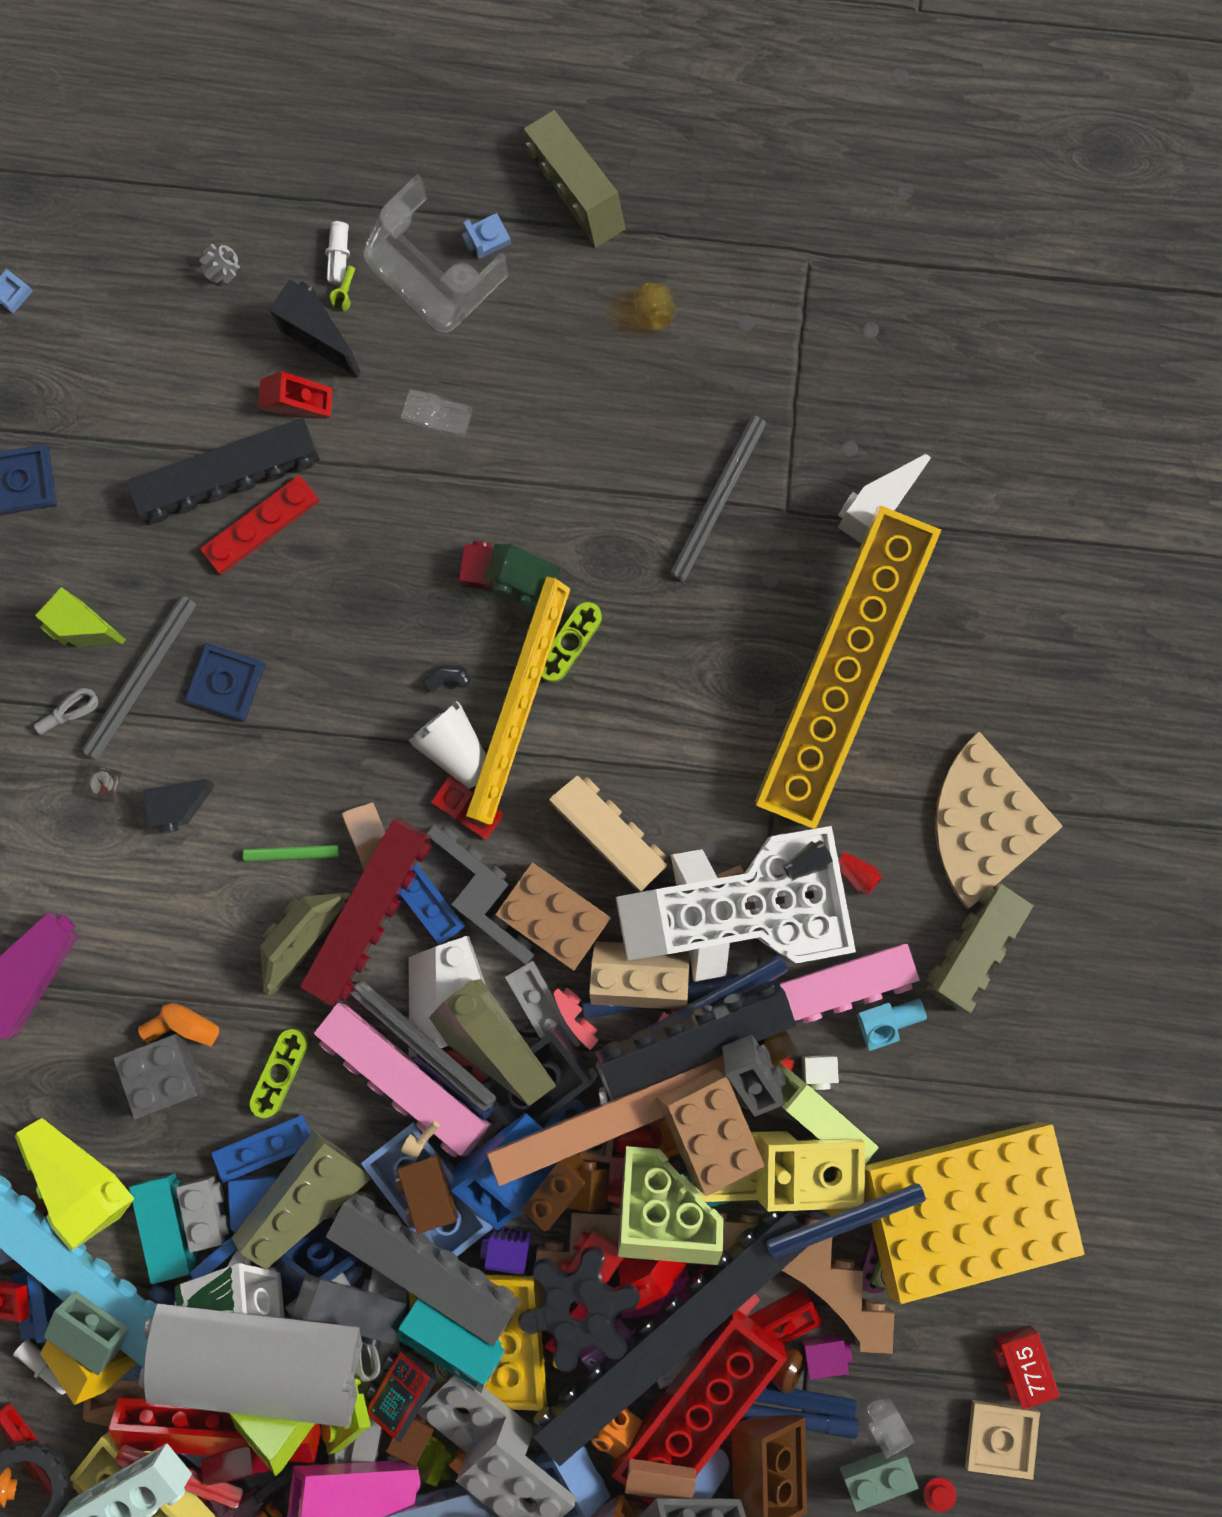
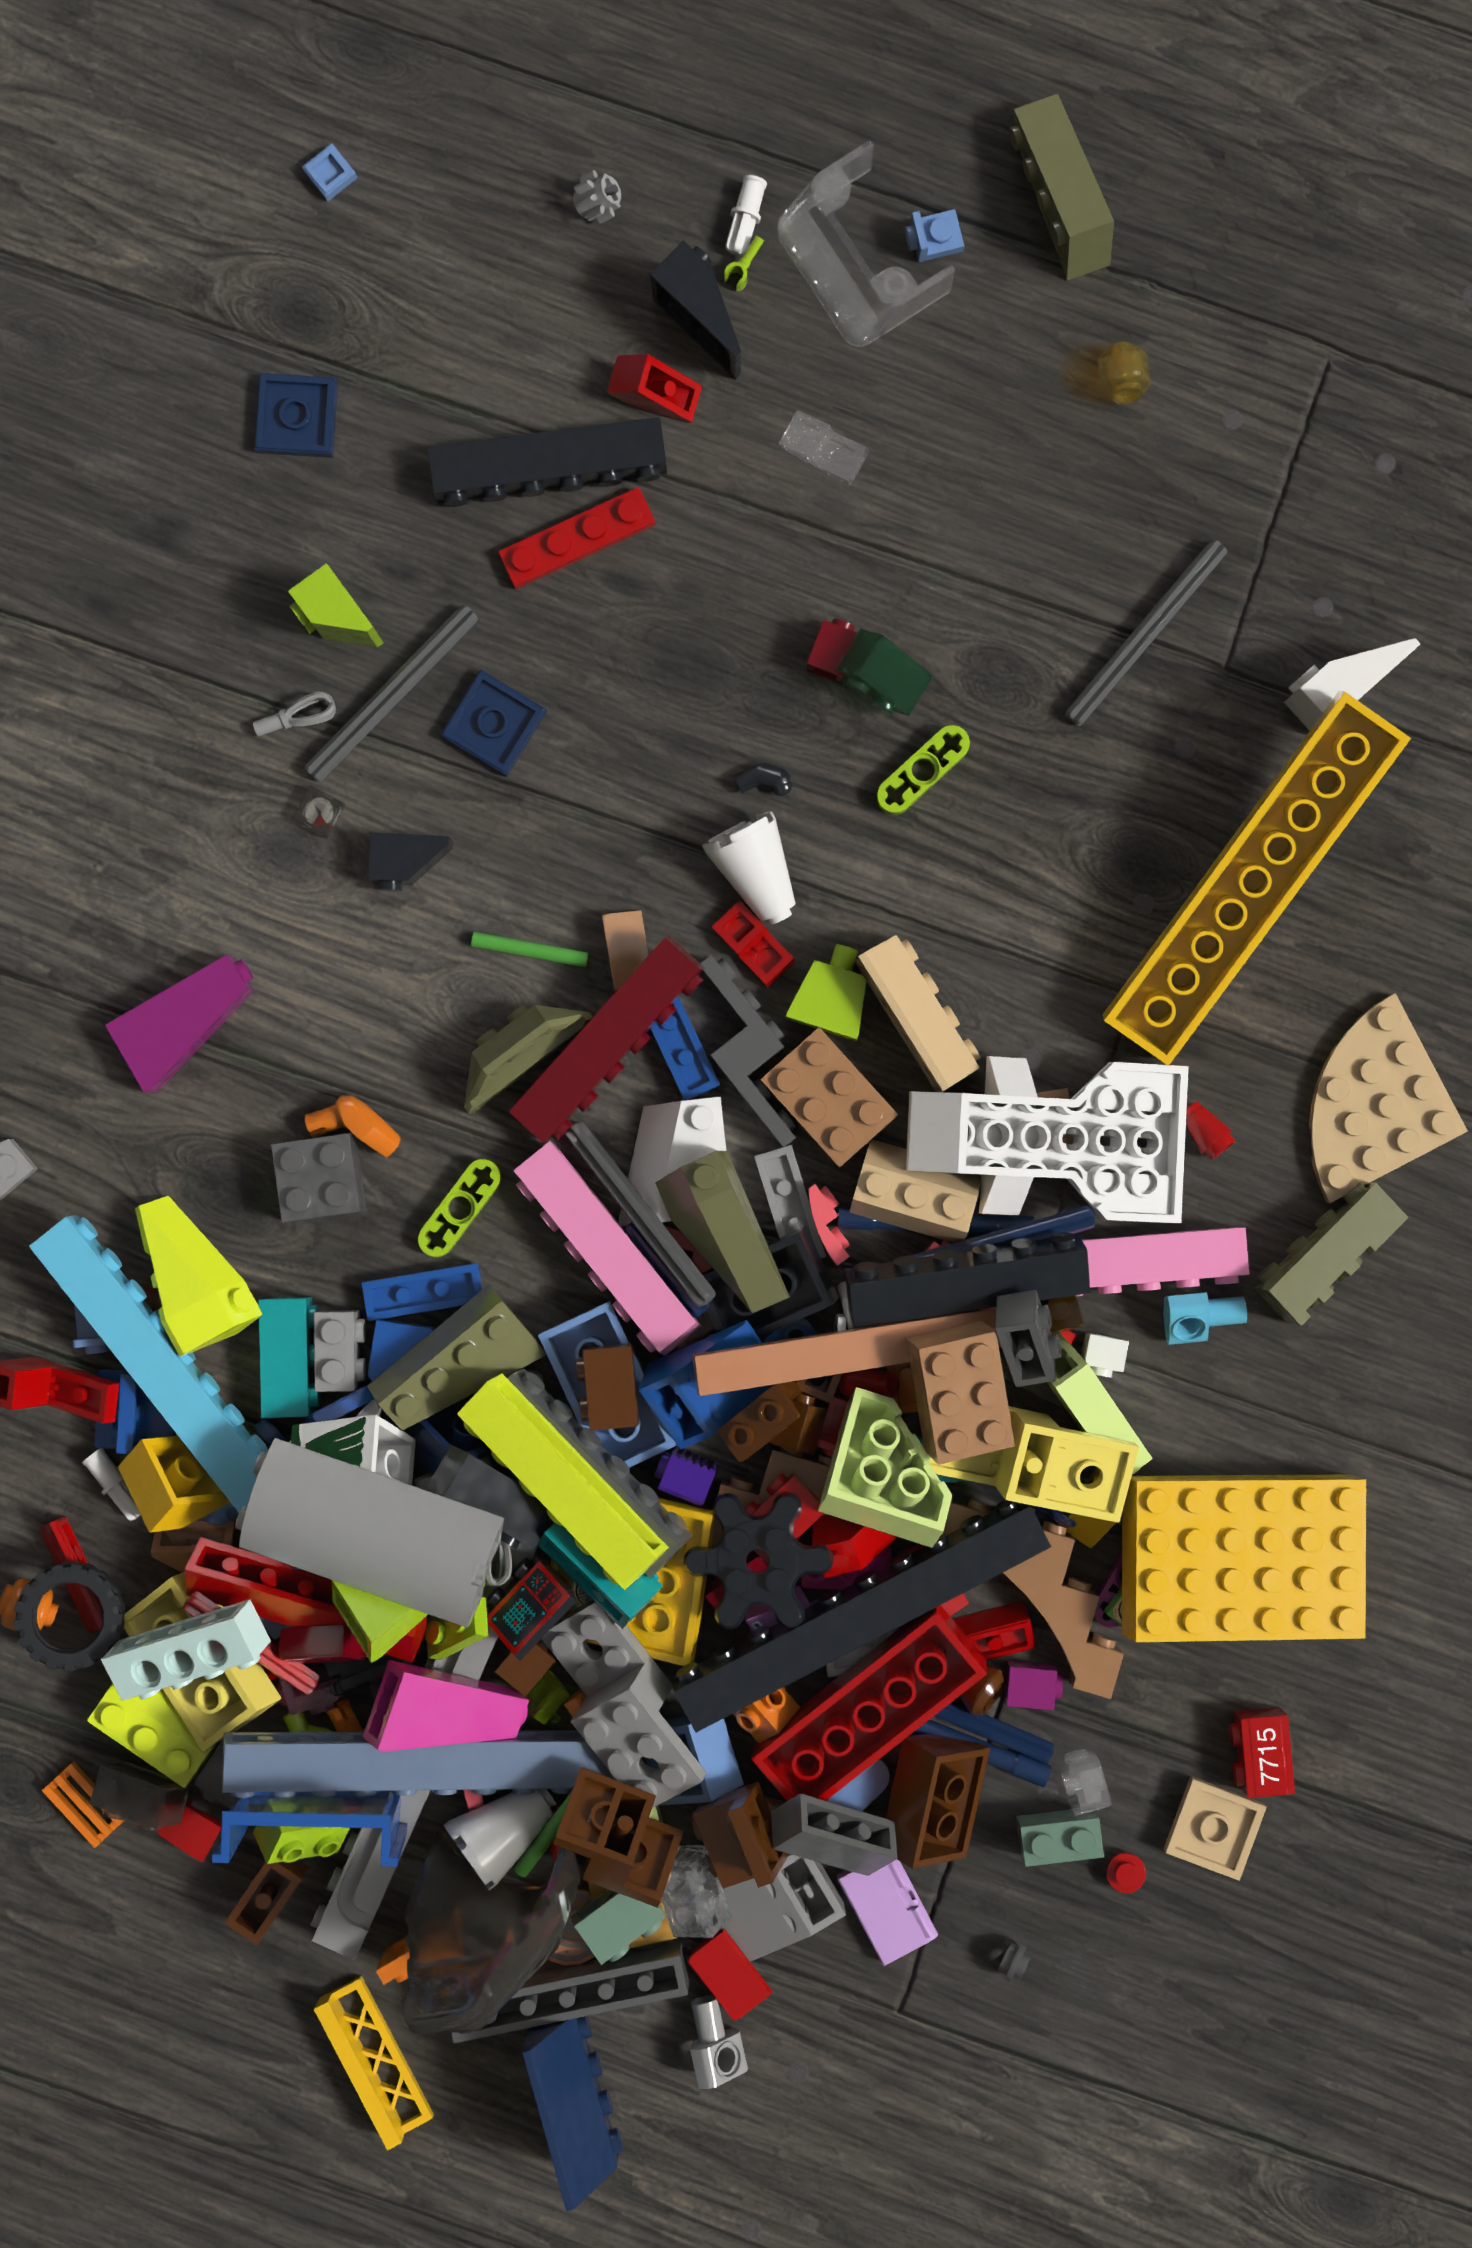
camera: 20 degrees right, 5 degrees up
sand green brick [44,1291,130,1375] -> none
tan hand [401,1121,440,1158] -> none
yellow tile [466,577,570,825] -> none
nougat slope [625,1458,697,1499] -> none
dark blue axle [766,1183,926,1259] -> none
black cone [782,840,833,881] -> none
none -> neon yellow brick [457,1374,669,1590]
none -> lime torso [785,944,867,1041]

